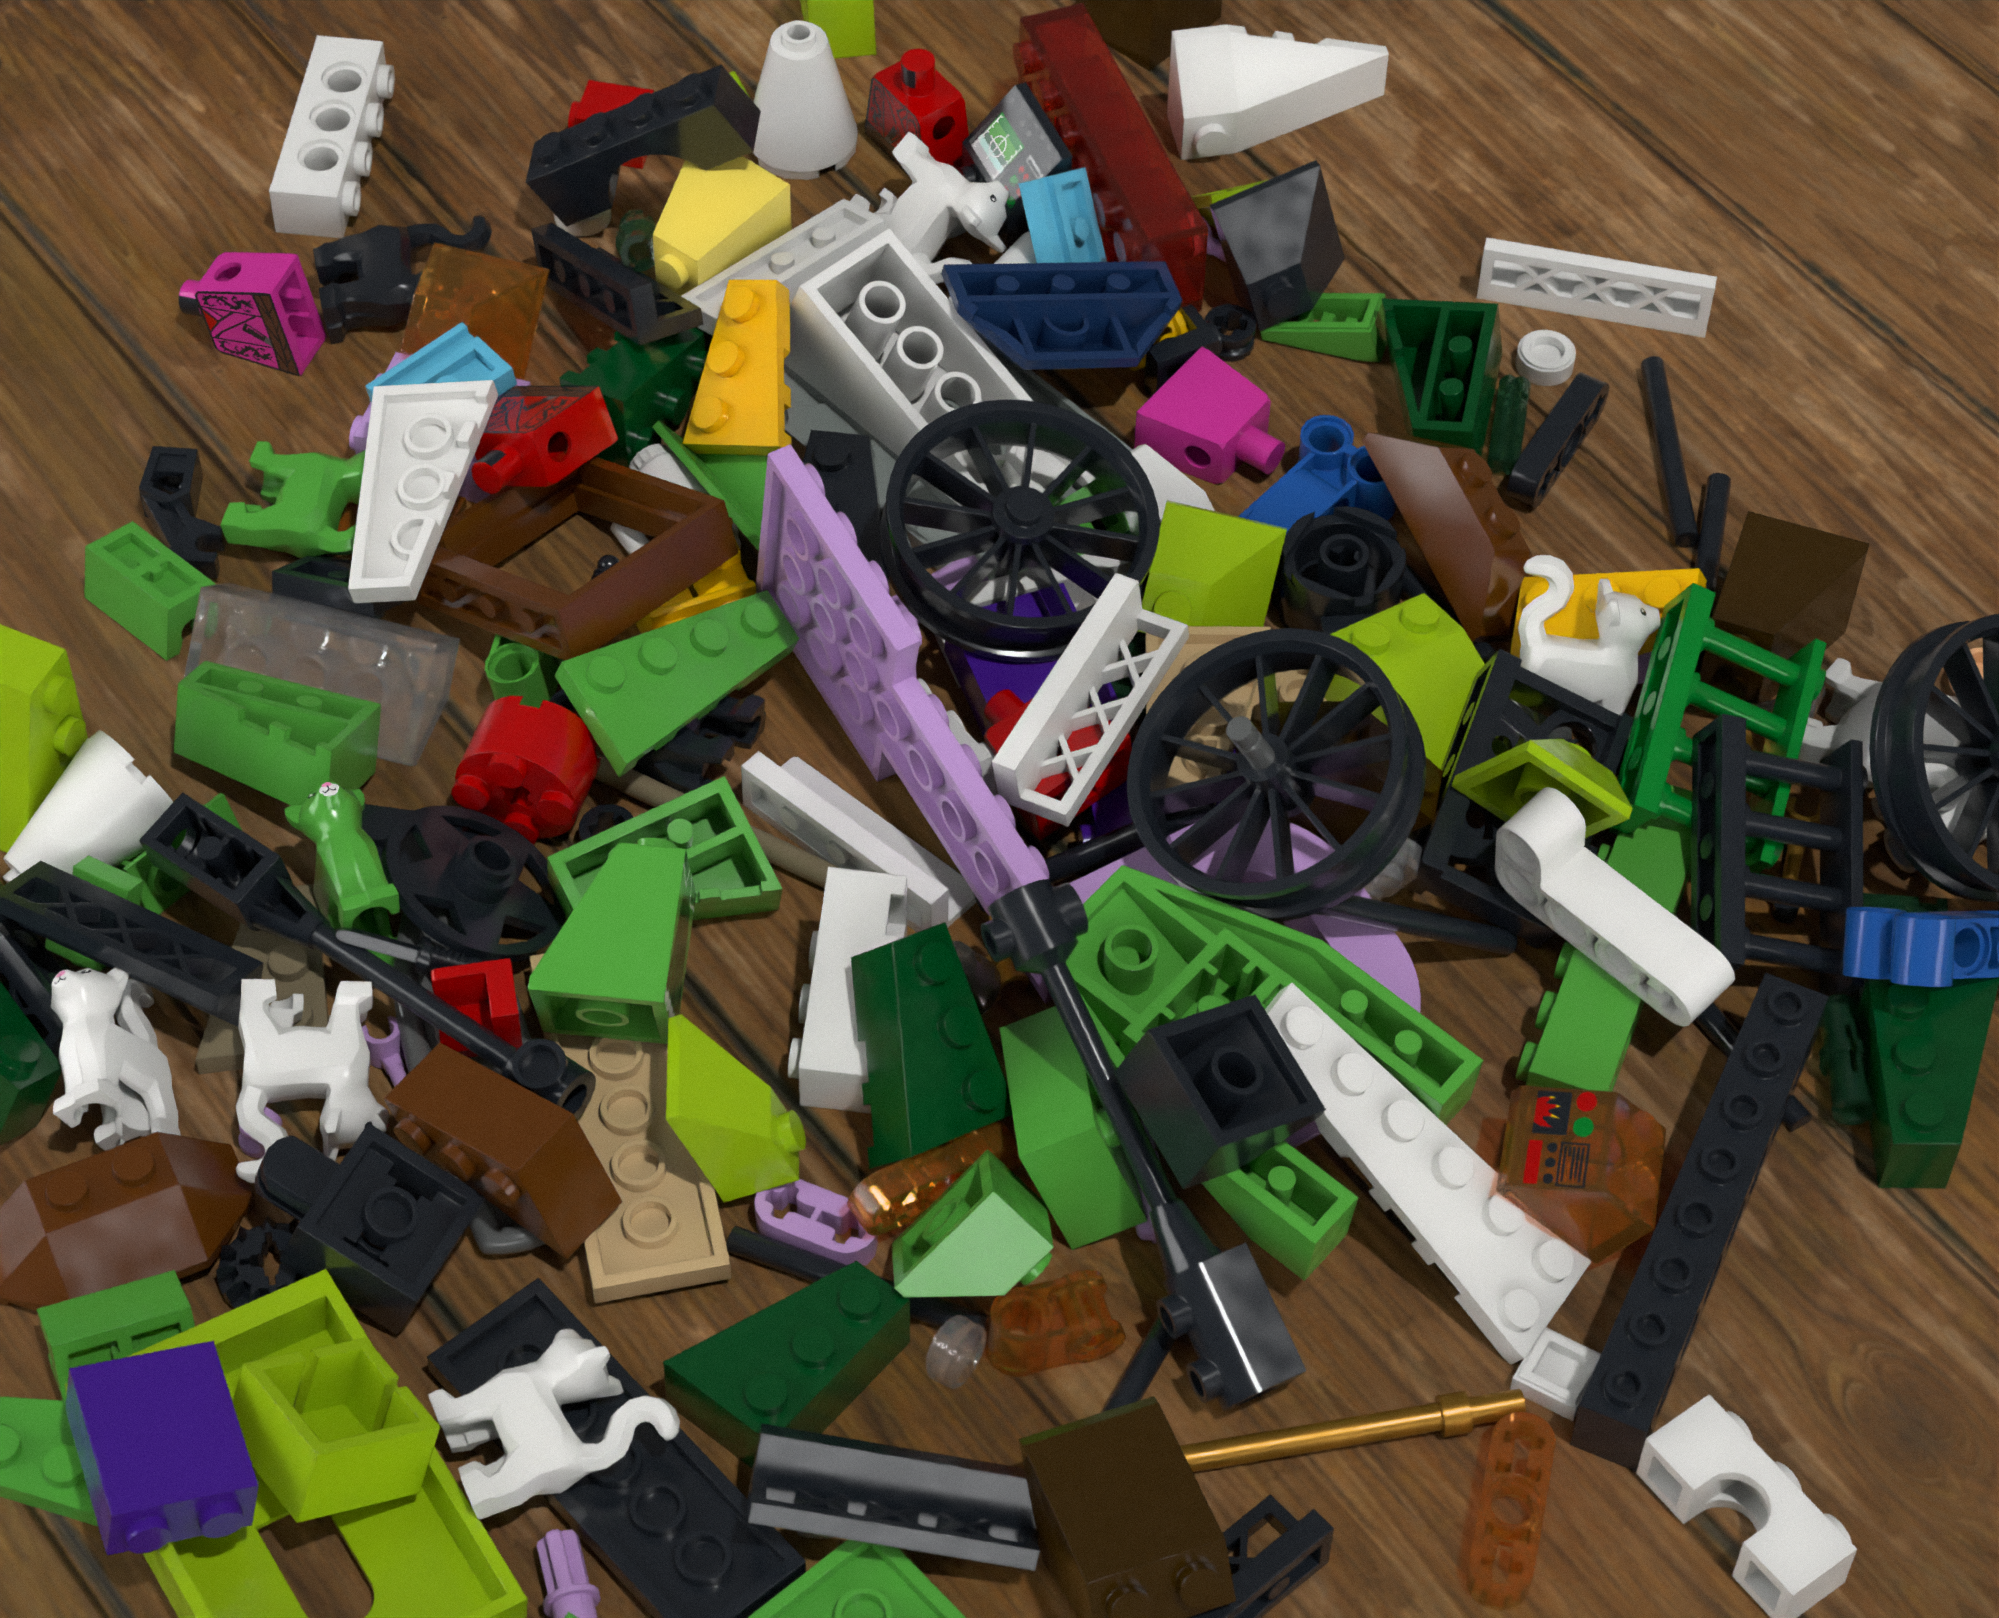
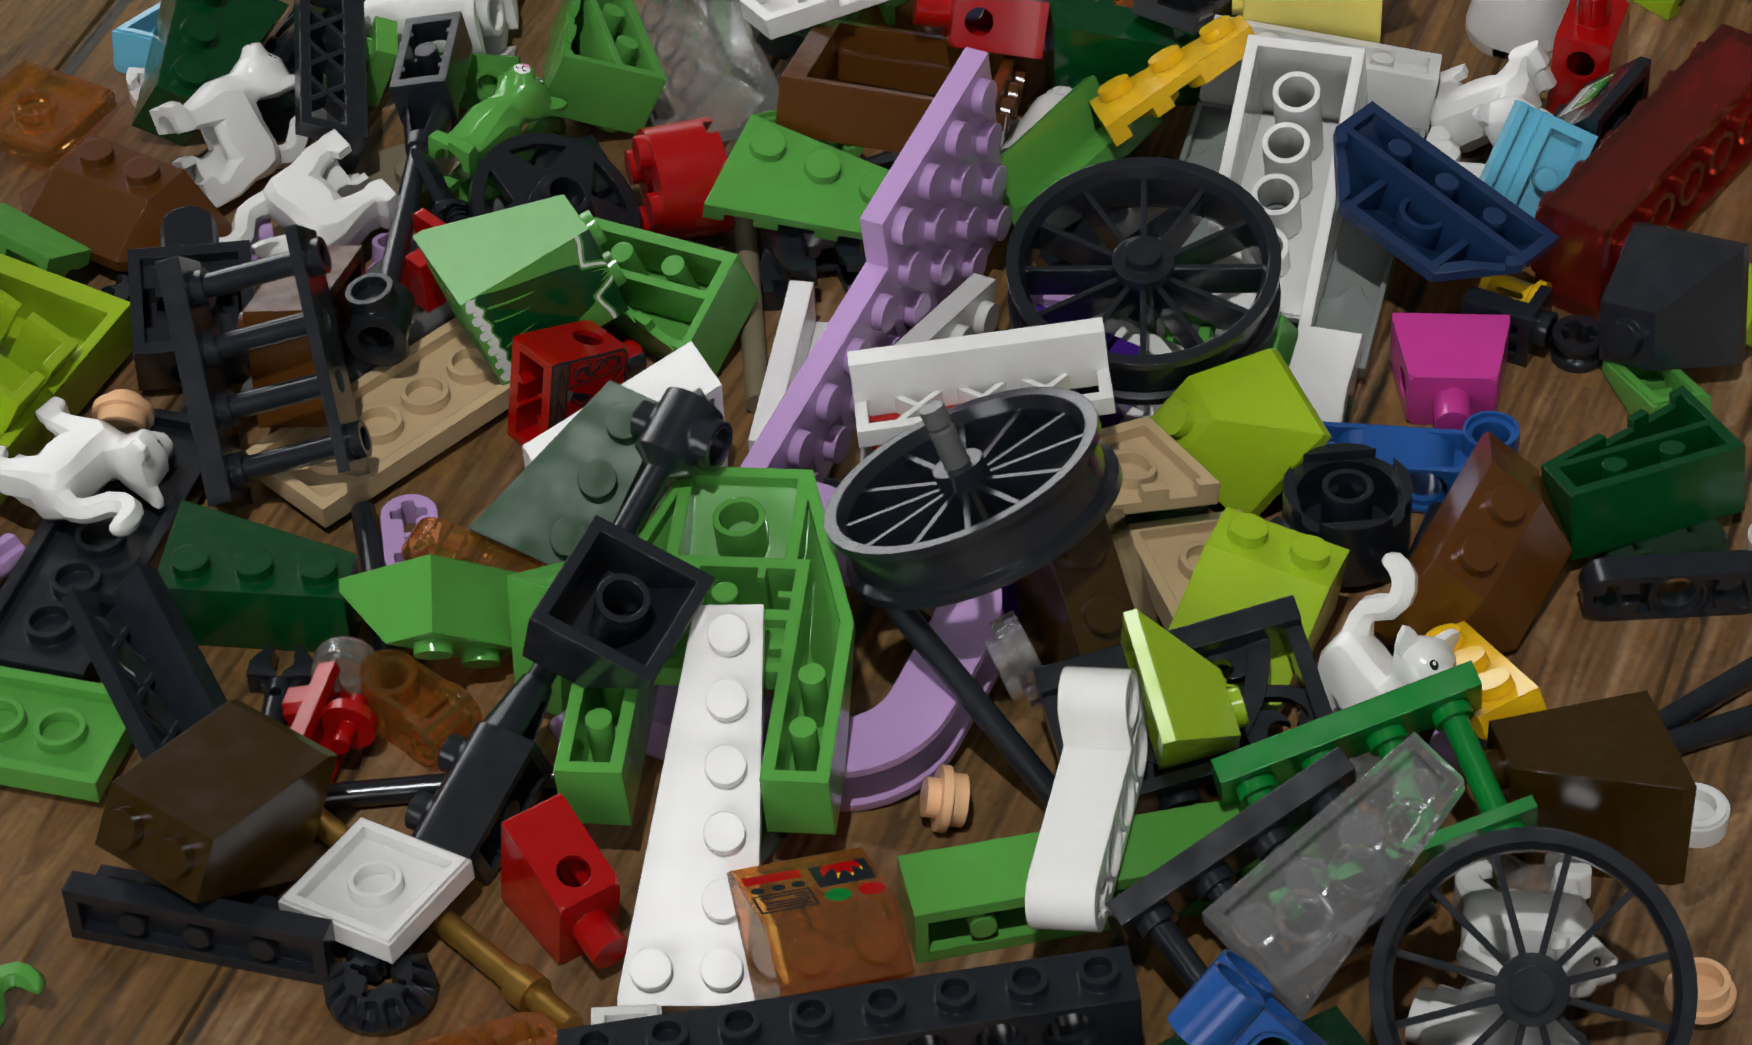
camera: 60 degrees right, 10 degrees down
lime slope [666,1014,806,1202] -> none
none -> light nougat plate [91,389,155,434]
none -> black fence [155,224,372,509]
none -> black bar [246,644,315,725]
none -> white plate [278,817,475,964]
none -> red hips [282,661,380,783]
none -> black gear [323,947,437,1033]
none -> red torso [501,793,628,969]
none -> red torso [507,320,647,446]
none -> light nougat plate [920,764,970,833]
none -> clear wing [1202,732,1465,1021]

